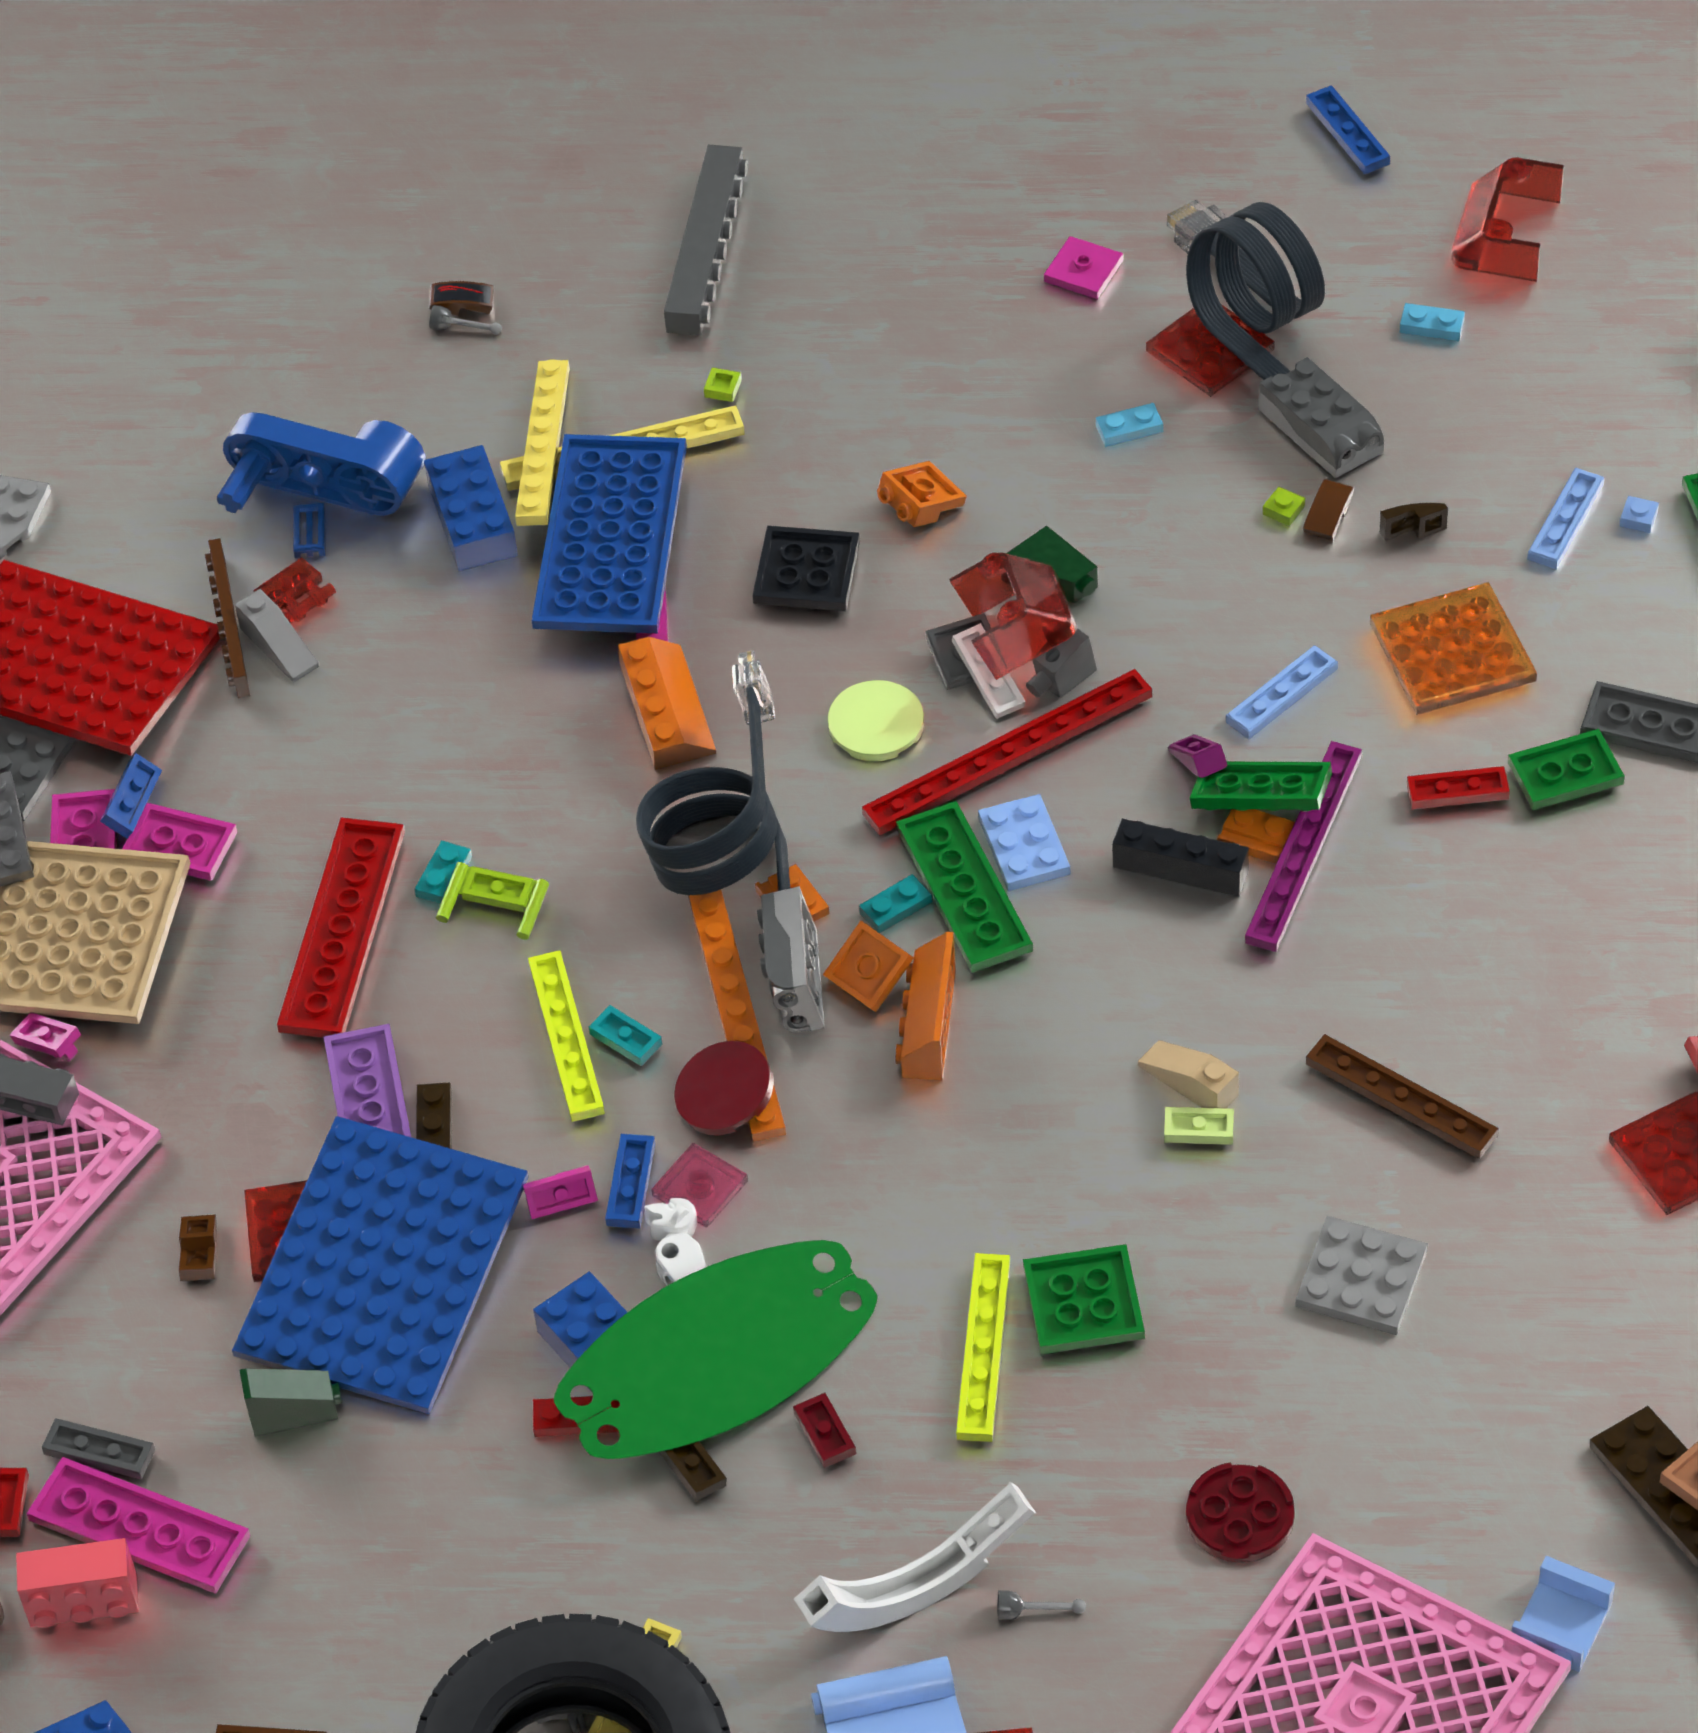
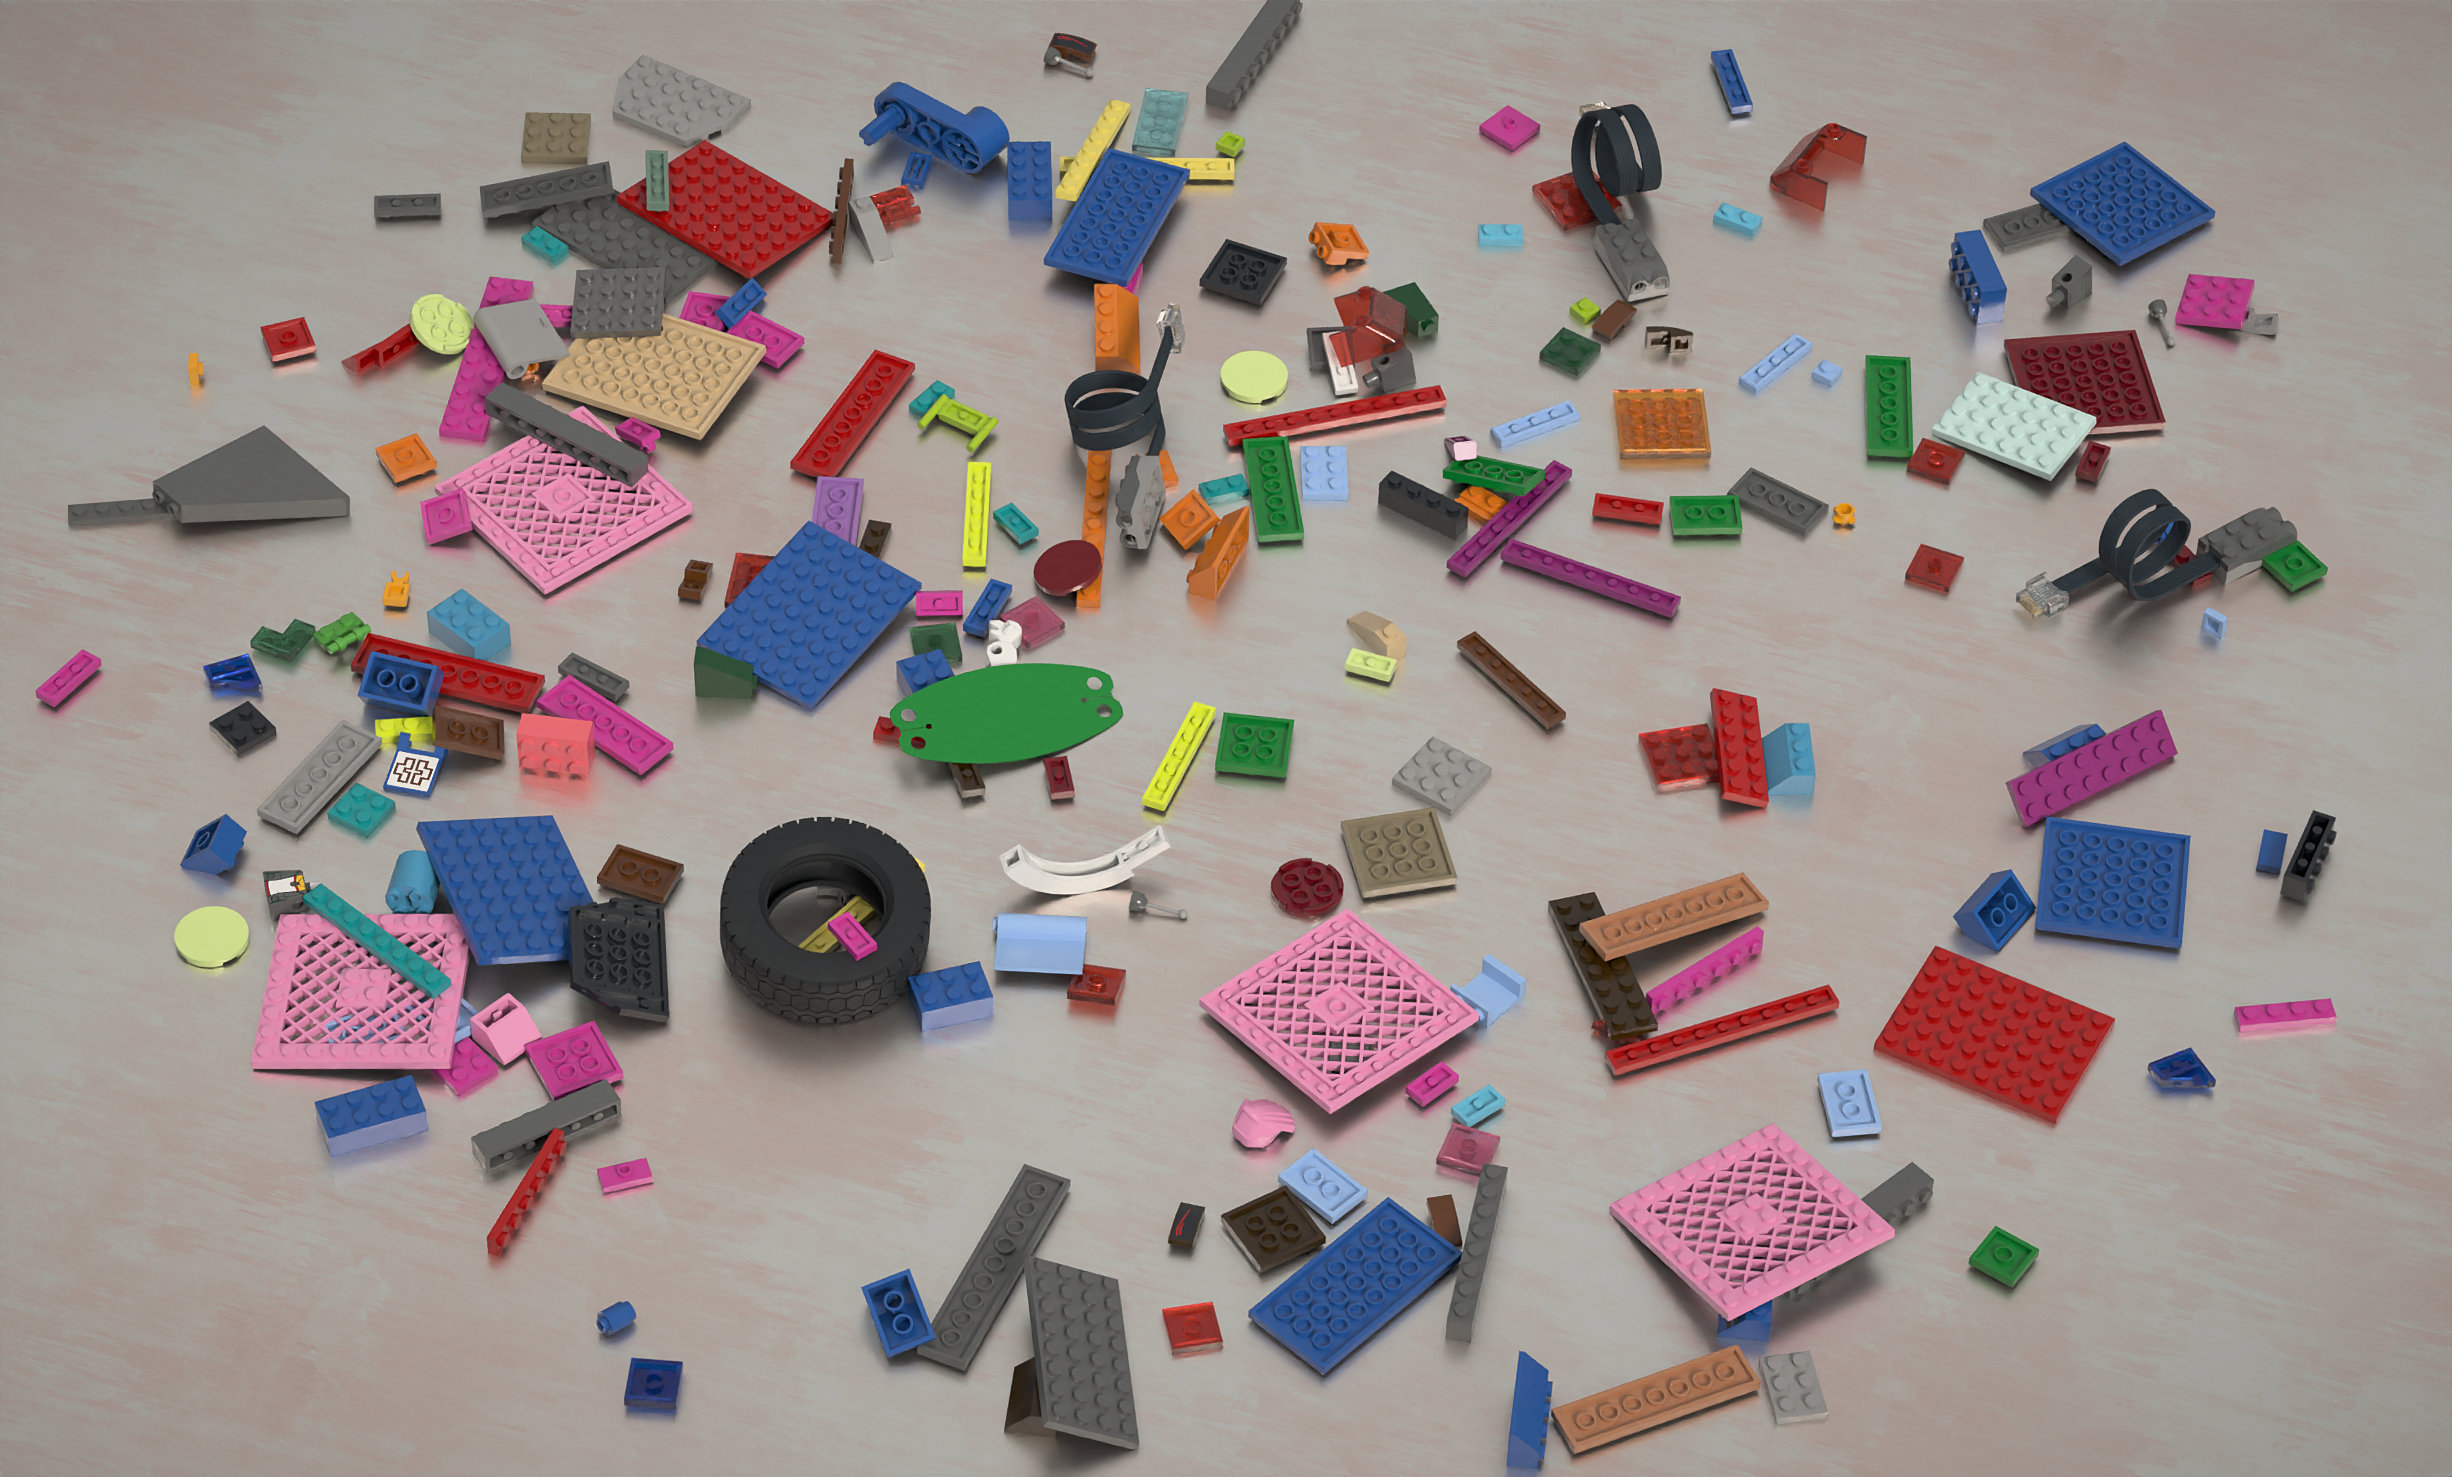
camera: 10 degrees right, 5 degrees down
none -> clear green plate [909,622,962,663]
none -> clear light blue plate [1132,88,1188,156]
none -> dark tan plate [1341,807,1458,898]
none -> magenta plate [1501,538,1681,618]
none -> clear green plate [1539,327,1601,376]

